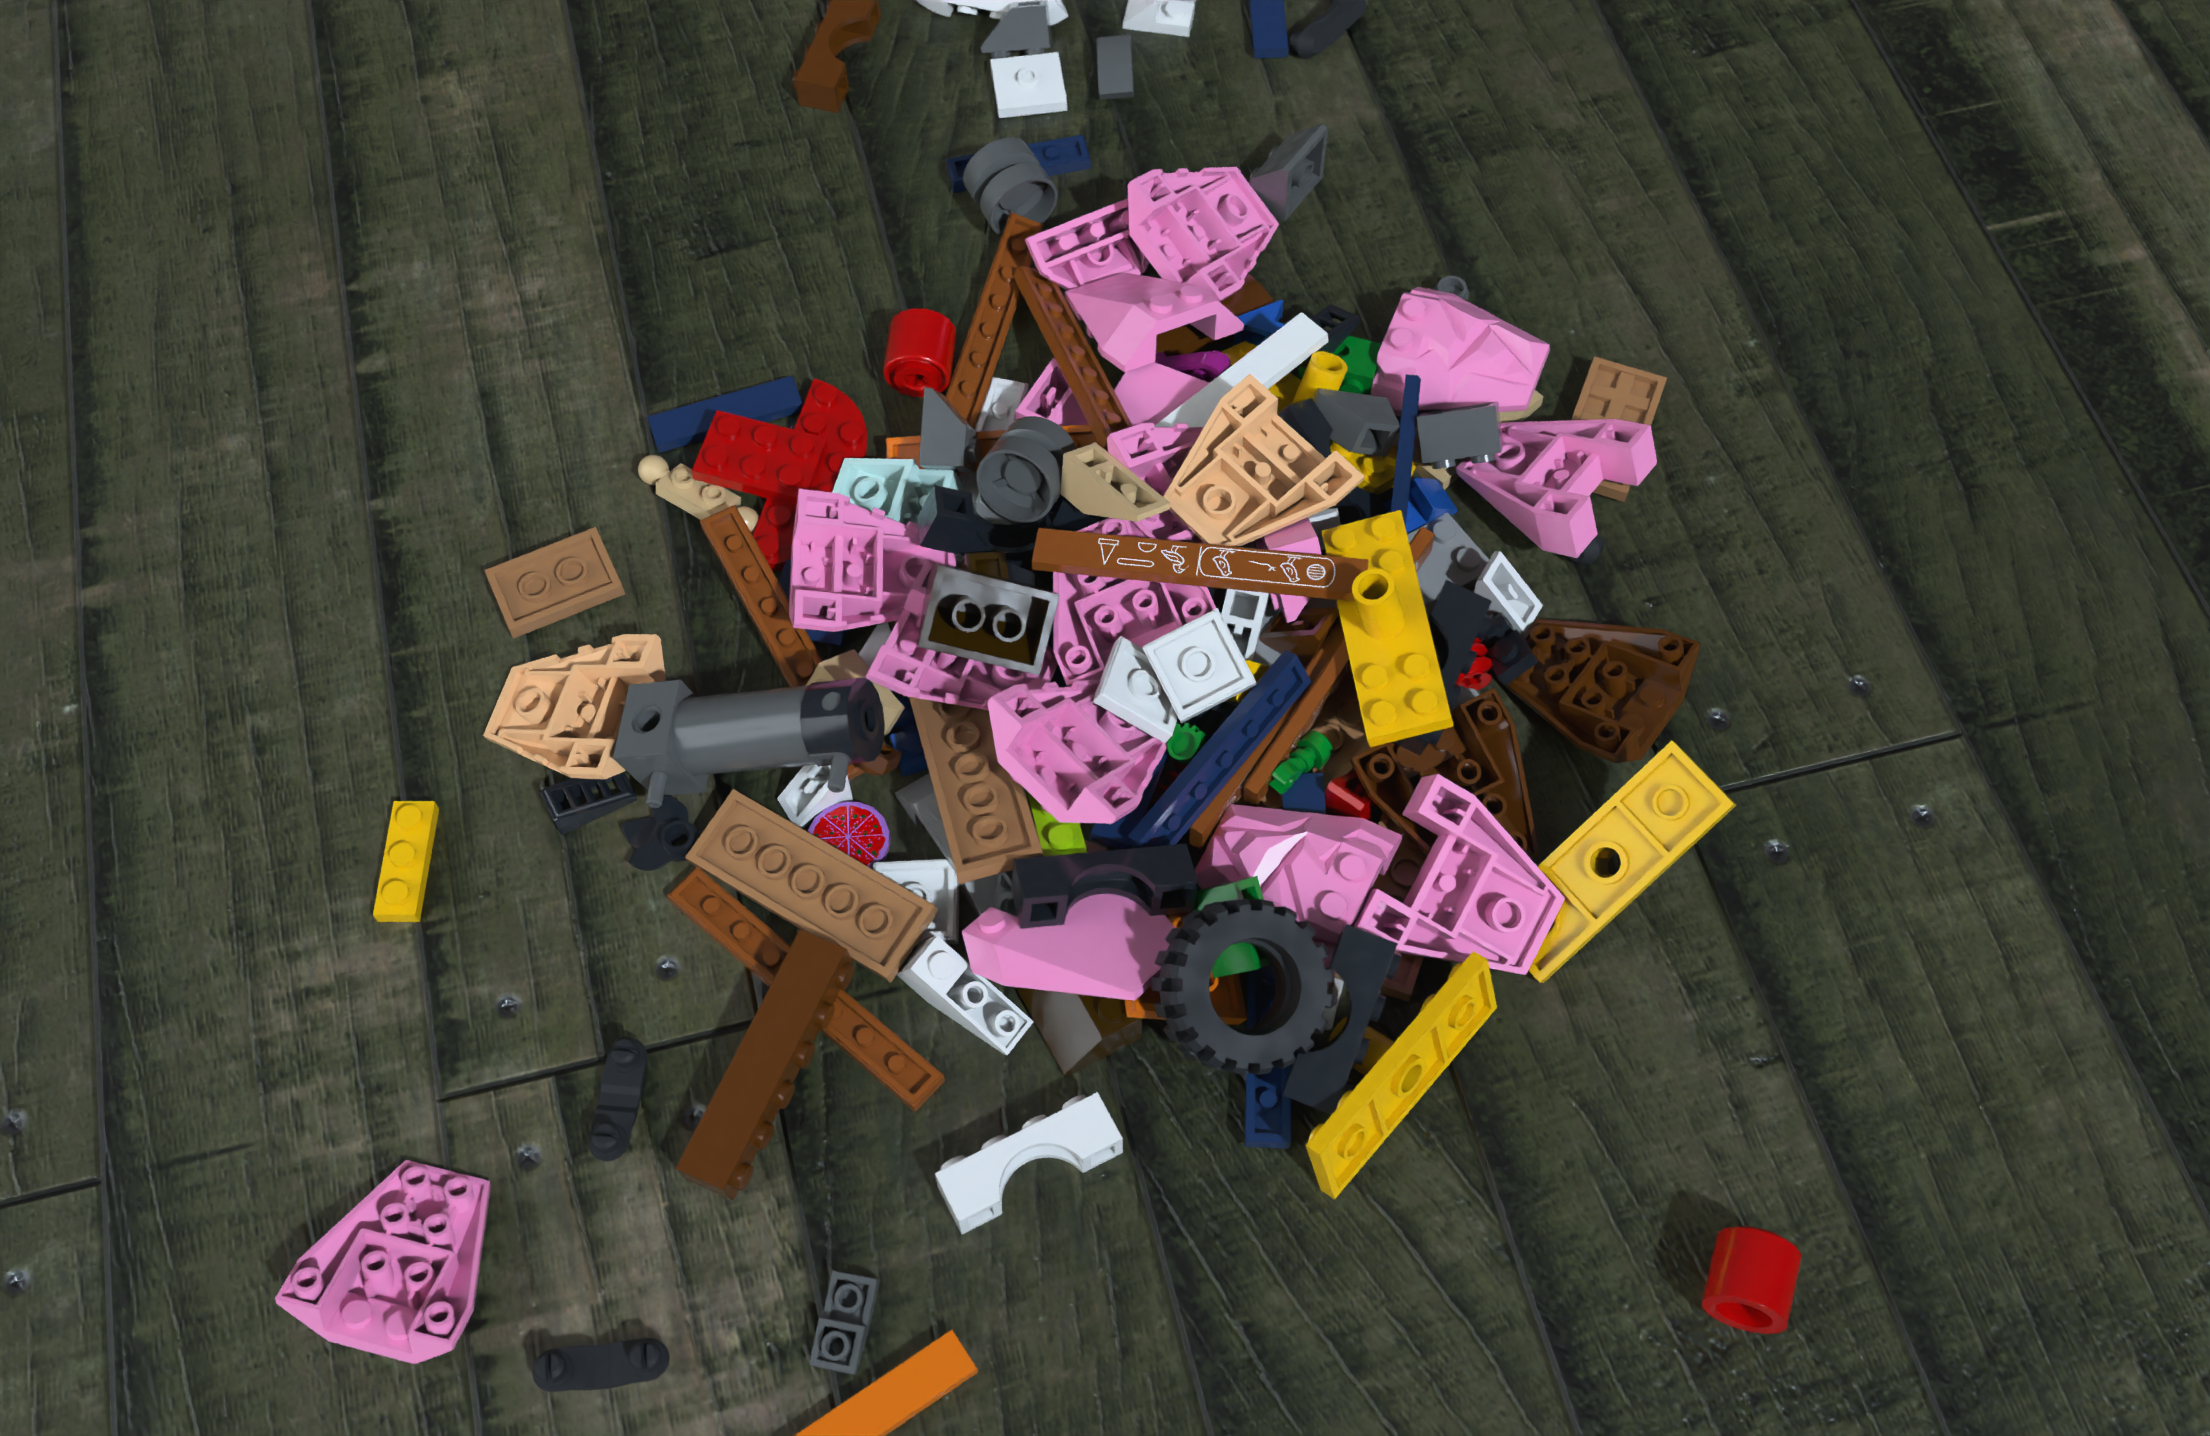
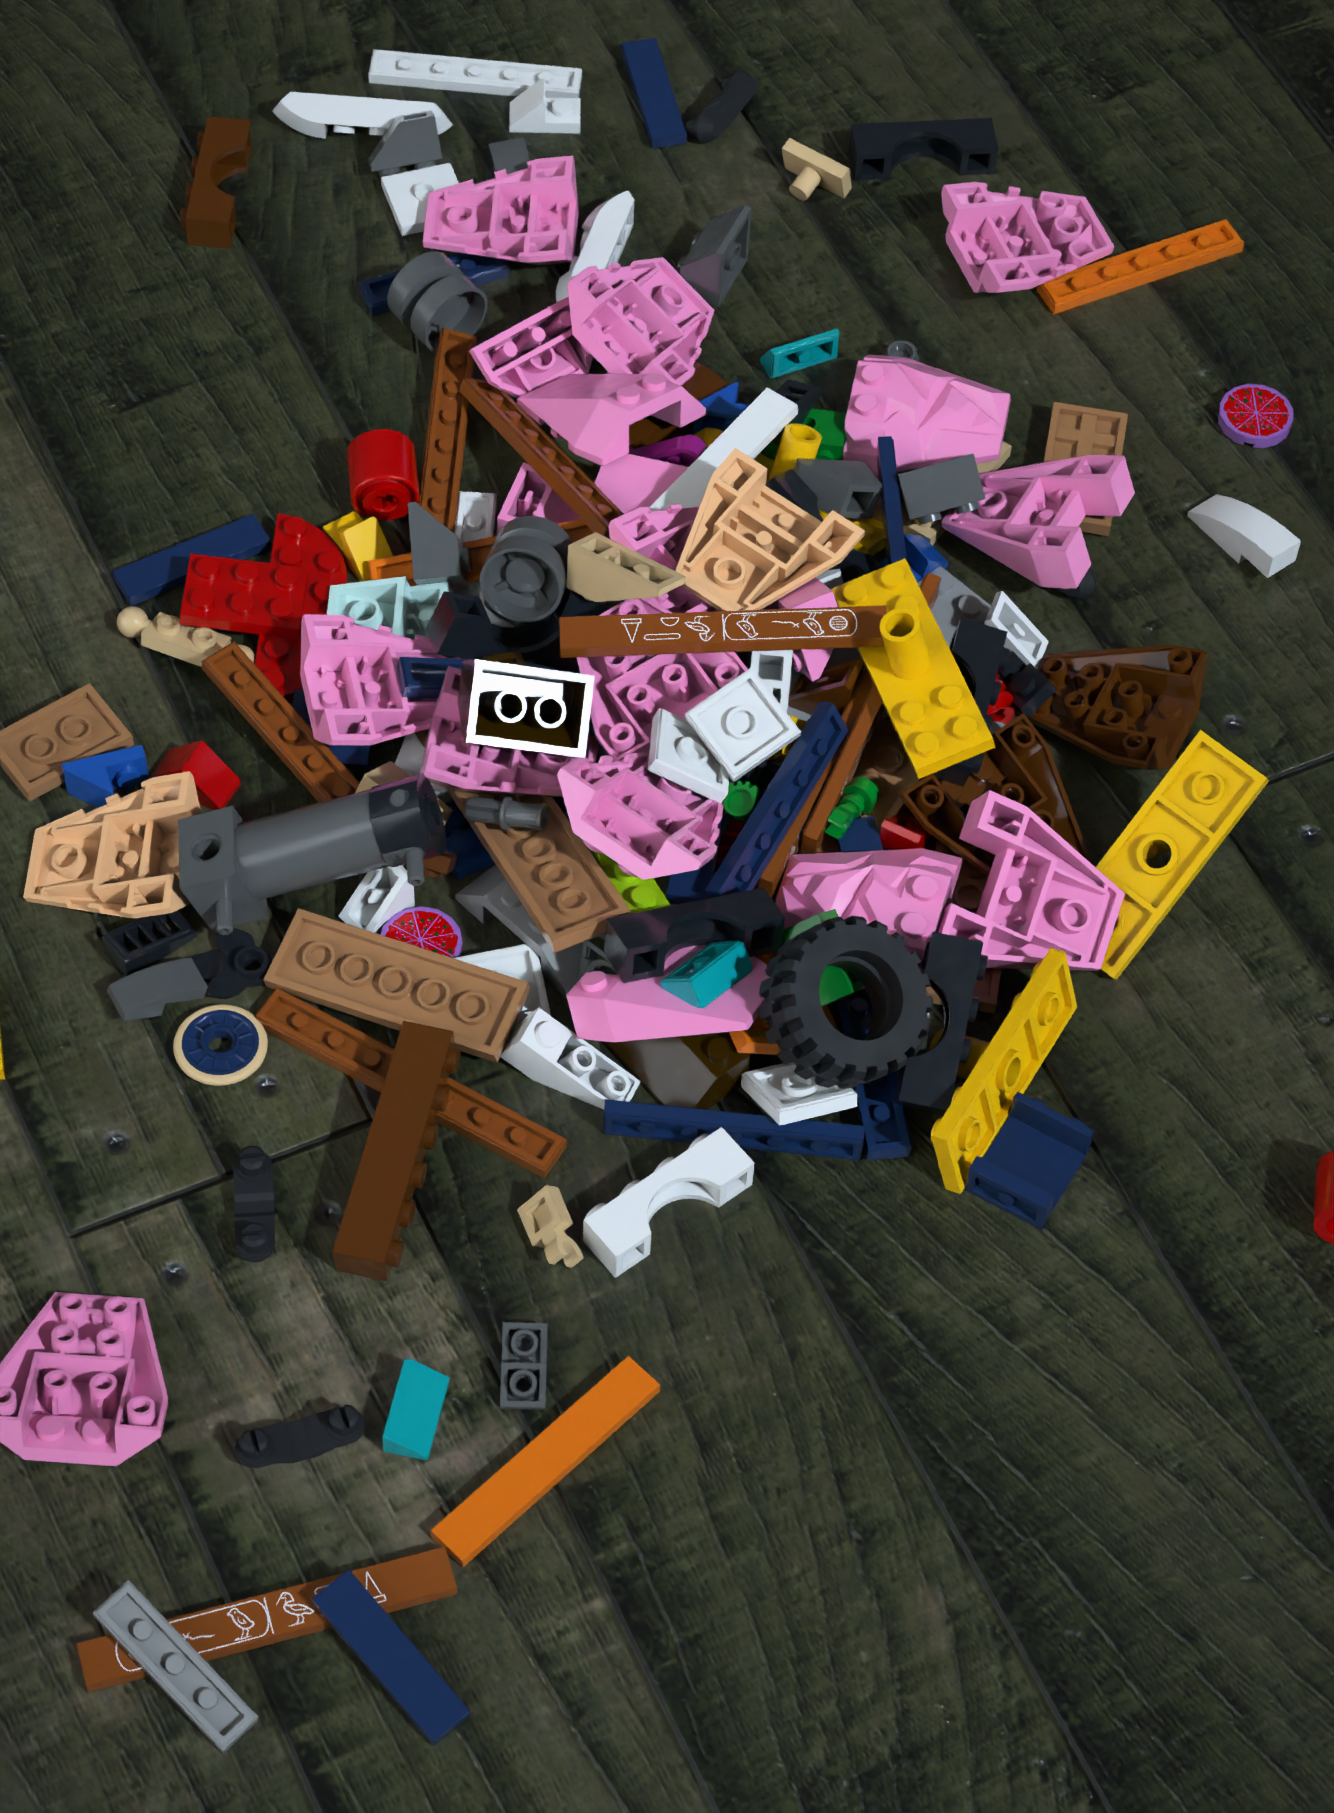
camera: 15 degrees left, 5 degrees down
none -> blue slope [62,745,149,808]
none -> dark grey slope [107,957,208,1021]
none -> red slope [149,740,241,810]
none -> dark blue wheel [173,1004,268,1086]
none -> yellow slope [322,511,393,582]
none -> teal slope [383,1358,450,1461]
none -> dark blue tile [396,657,466,698]
none -> bright pink wedge [423,155,579,265]
none -> dark grey axle [465,796,549,831]
none -> tan plate [517,1185,584,1268]
none -> white brick [556,191,634,303]
none -> dark blue tile [603,1099,865,1160]
none -> teal slope [660,941,753,1008]
none -> white plate [741,1062,857,1126]
none -> teal slope [760,329,840,379]
none -> tan tile [782,138,852,201]
none -> black arch [848,118,998,181]
none -> bright pink wedge [941,182,1115,293]
none -> dark blue panel [965,1092,1094,1230]
none -> orange tile [1036,219,1244,314]
none -> white slope [1187,494,1301,578]
none -> tile [1218,384,1294,448]

